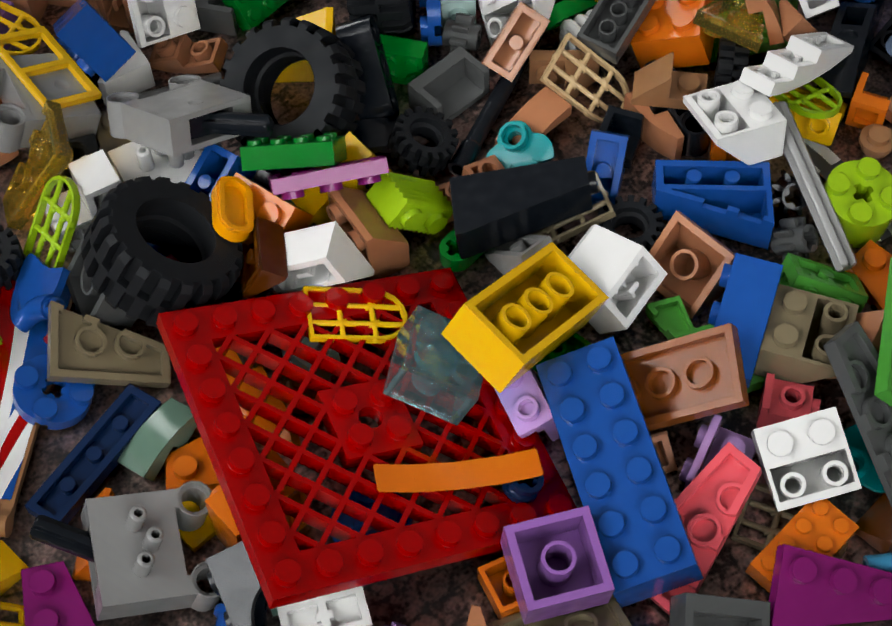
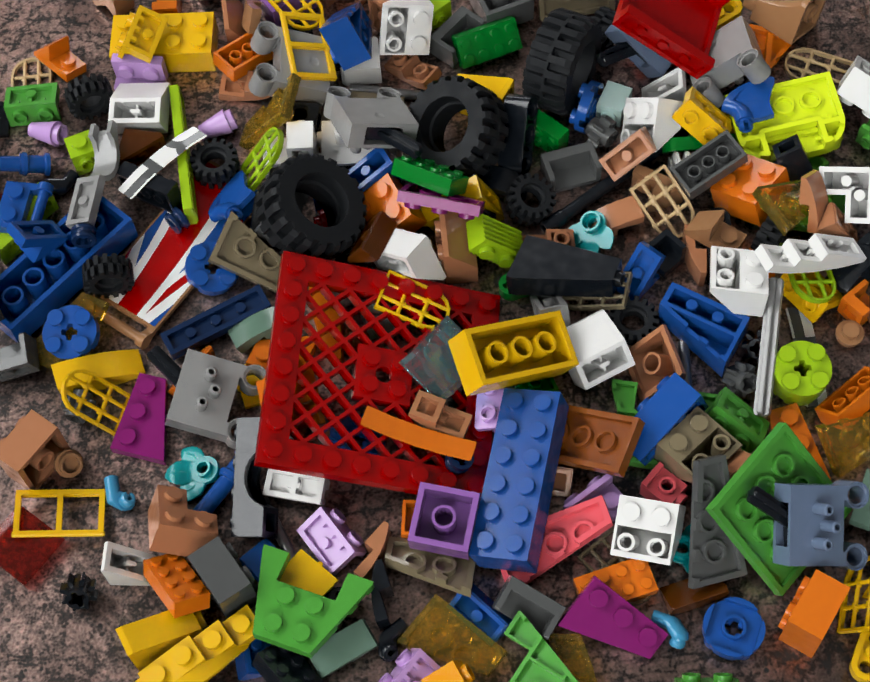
camera: 30 degrees right, 5 degrees up
light orange tile [211,176,254,243] -> none
none -> nougat slope [408,390,473,438]

